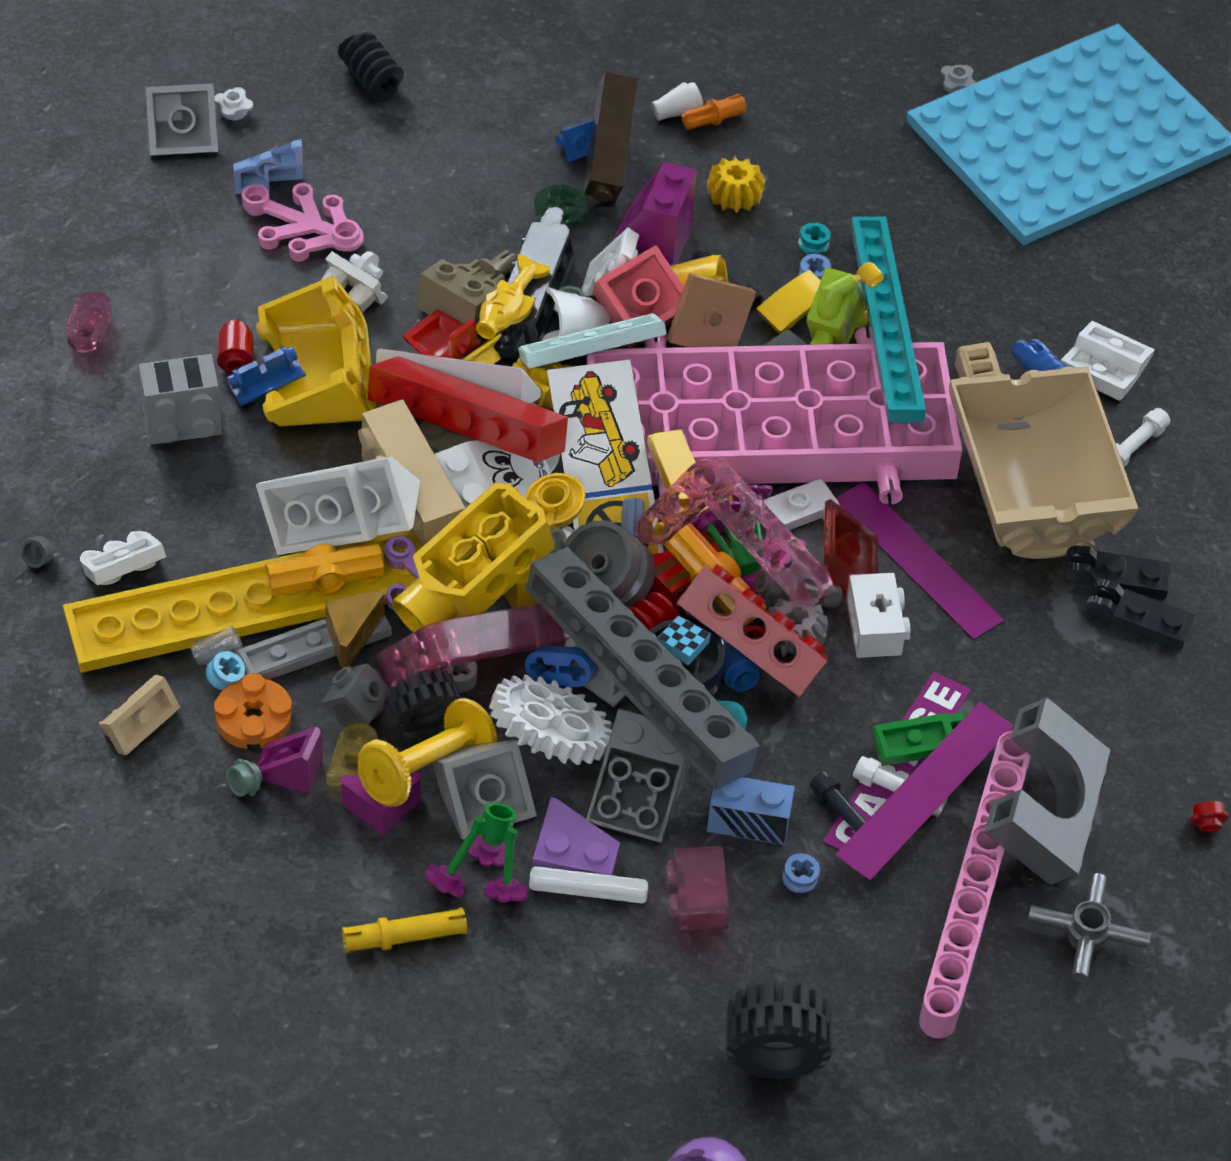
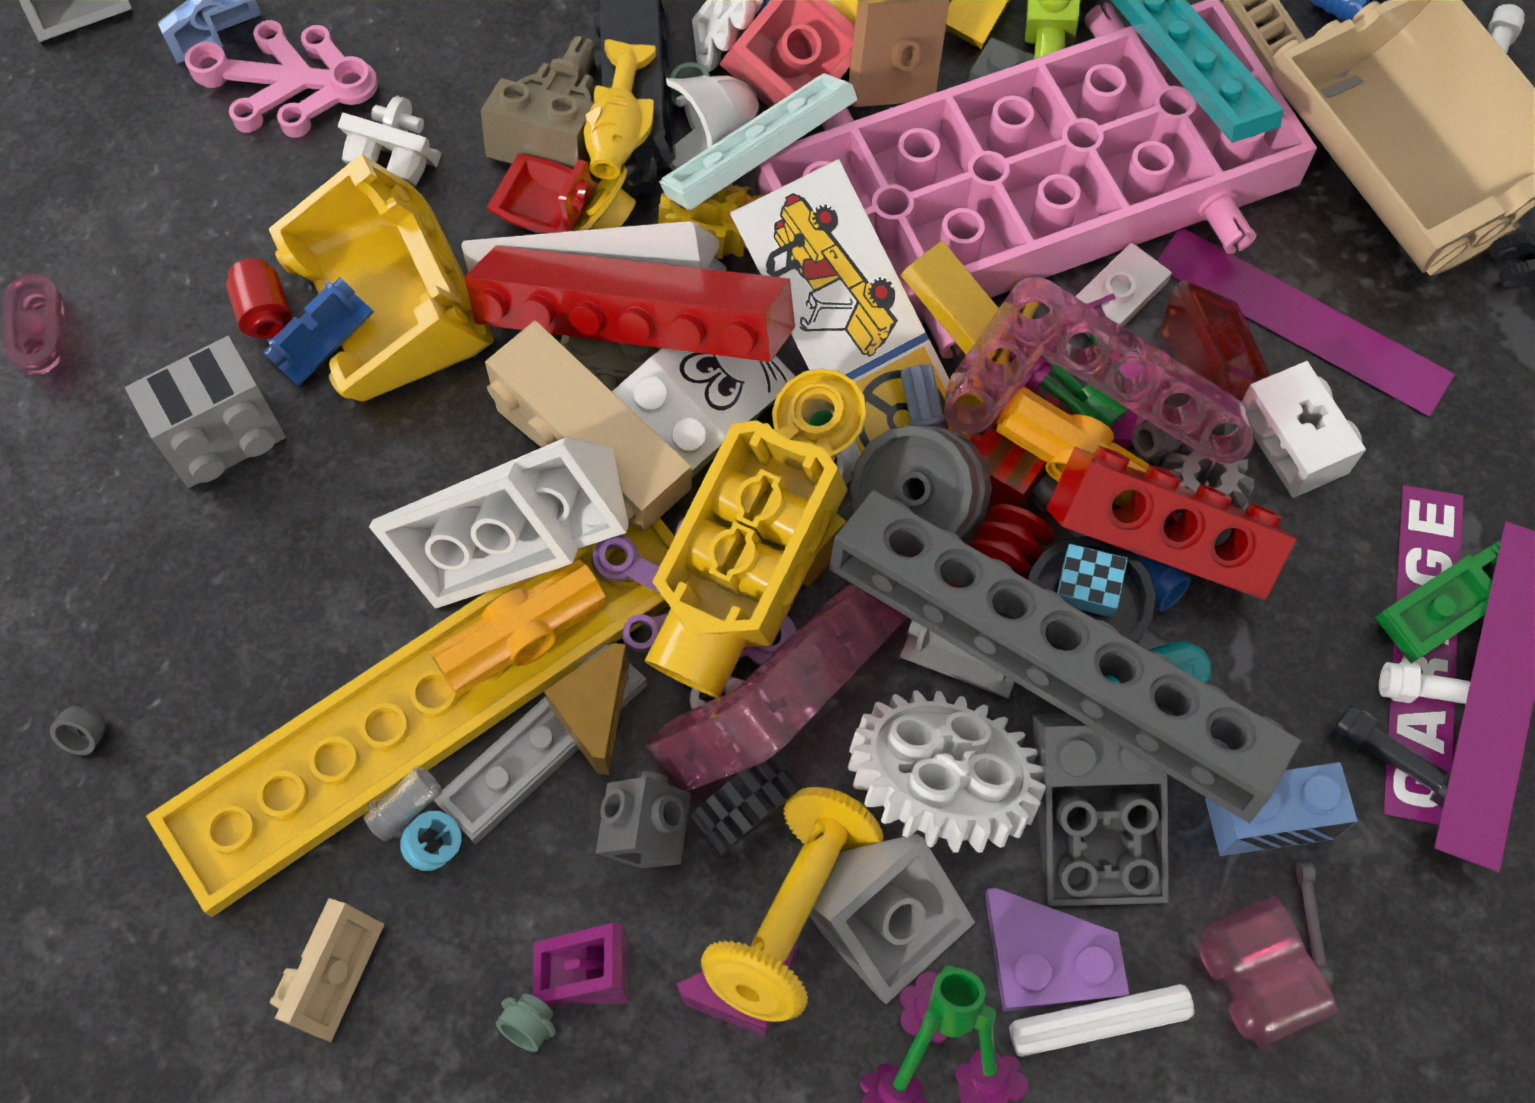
camera: 15 degrees left, 15 degrees up
white plate [80,531,166,586] -> none
orange plate [214,673,293,749] -> none
clear yellow plate [326,723,378,787] -> none
blue beam [525,645,599,687] -> none
medium blue bush [782,853,820,893] -> none
none -> dark grey hinge [1296,860,1335,990]

